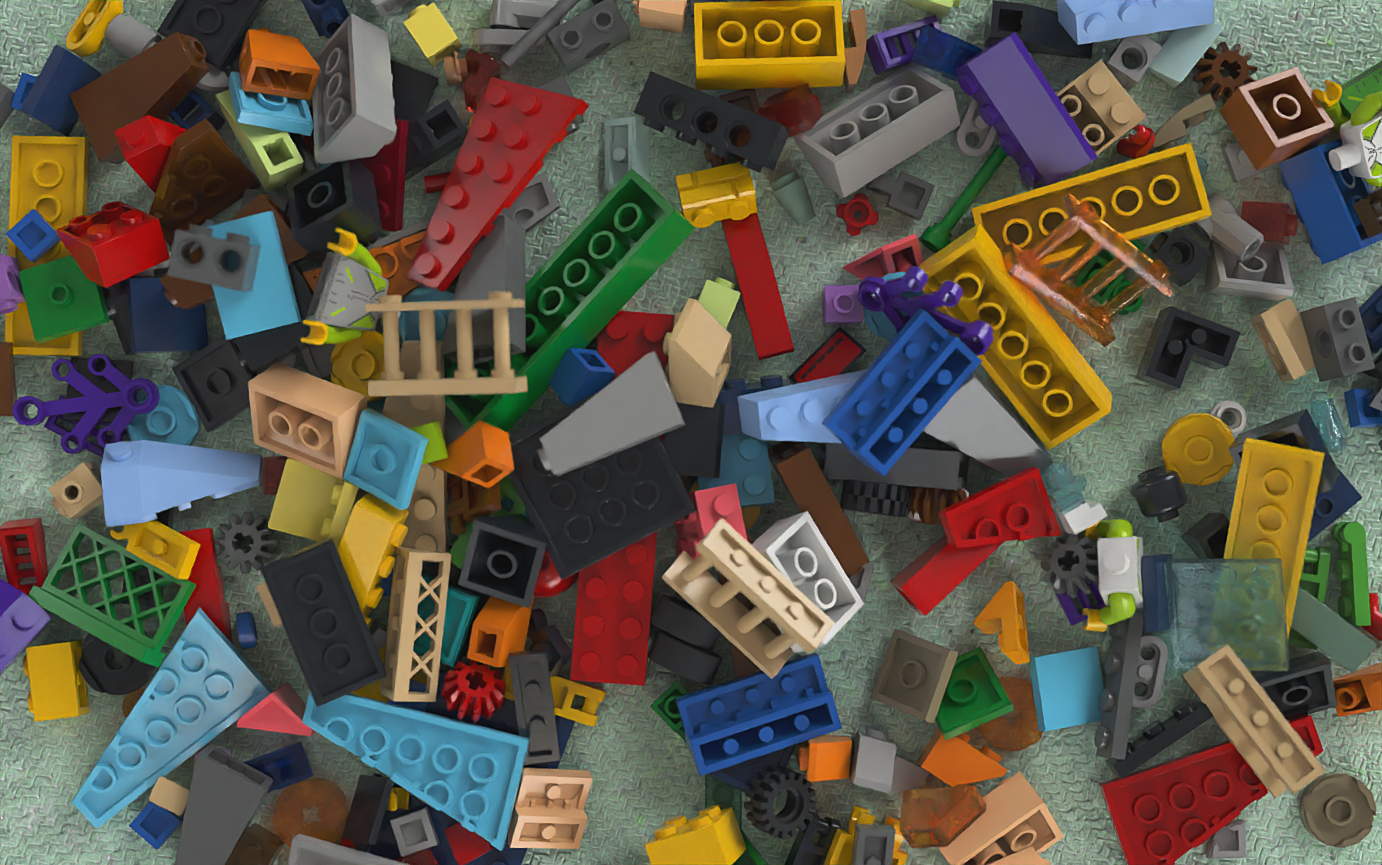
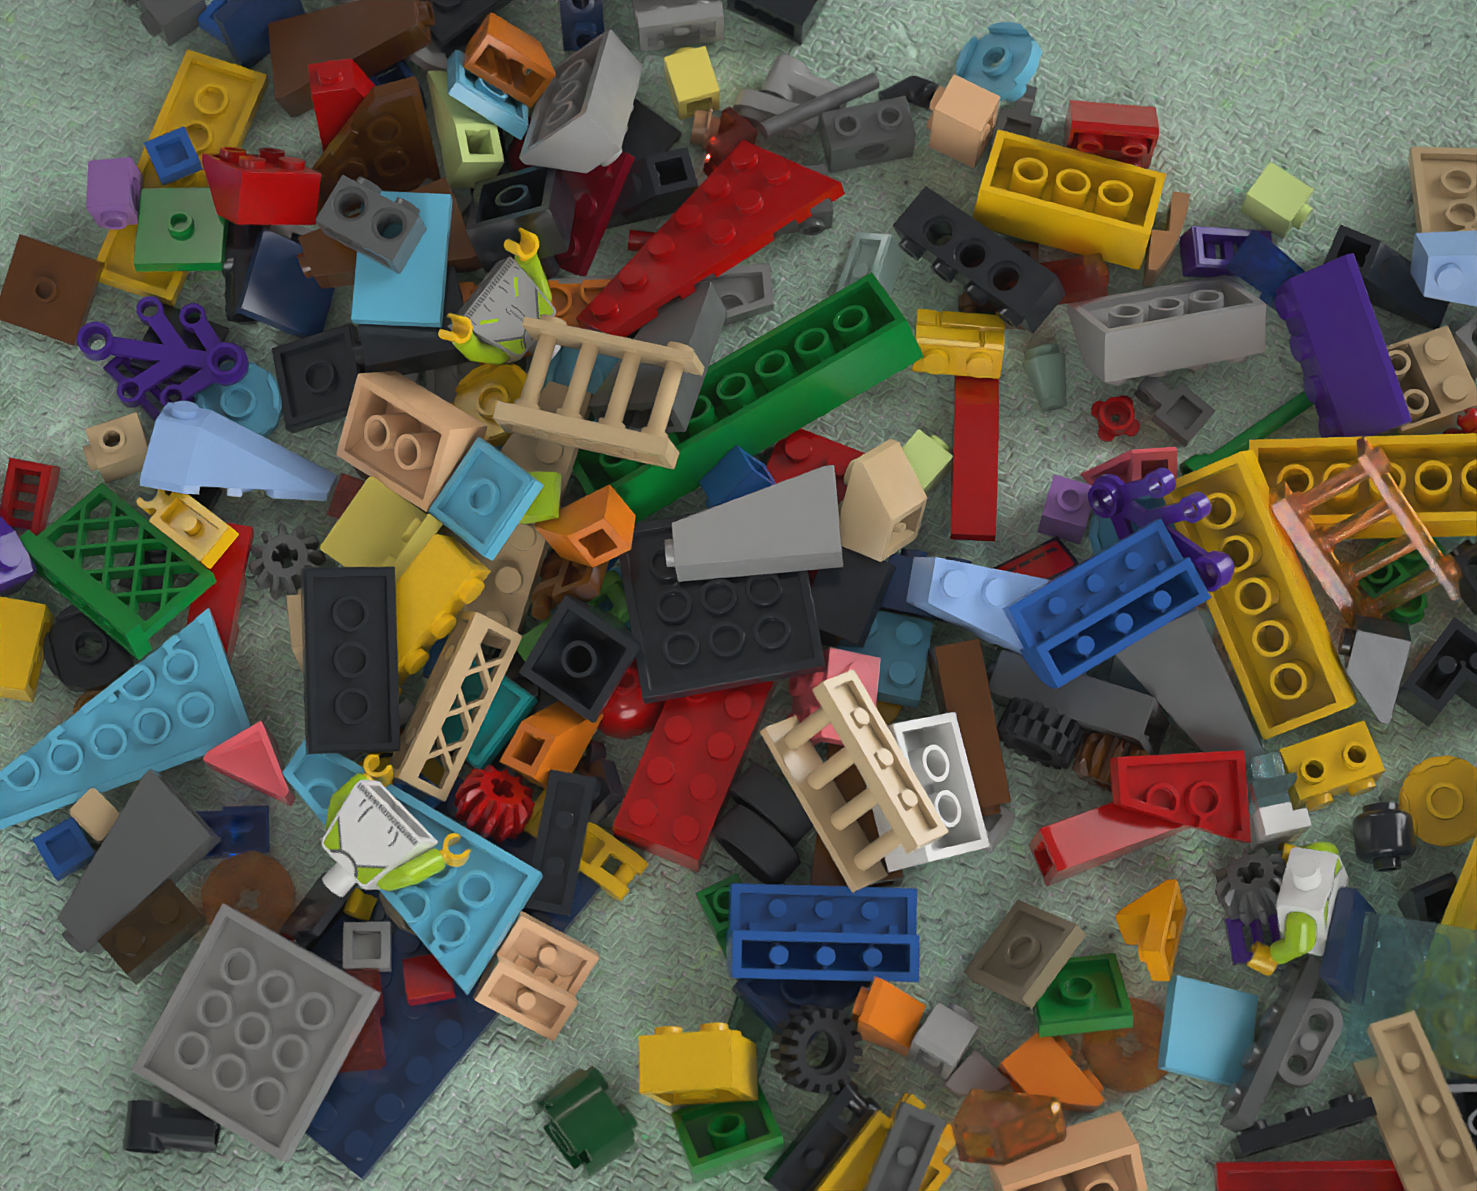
camera: 20 degrees right, 15 degrees down
blue tile [236,611,258,650] -> none
light grey plate [953,96,997,158] -> none
none -> torso [321,754,470,897]
none -> yellow brick [1272,720,1385,812]
none -> slope [1338,614,1412,724]

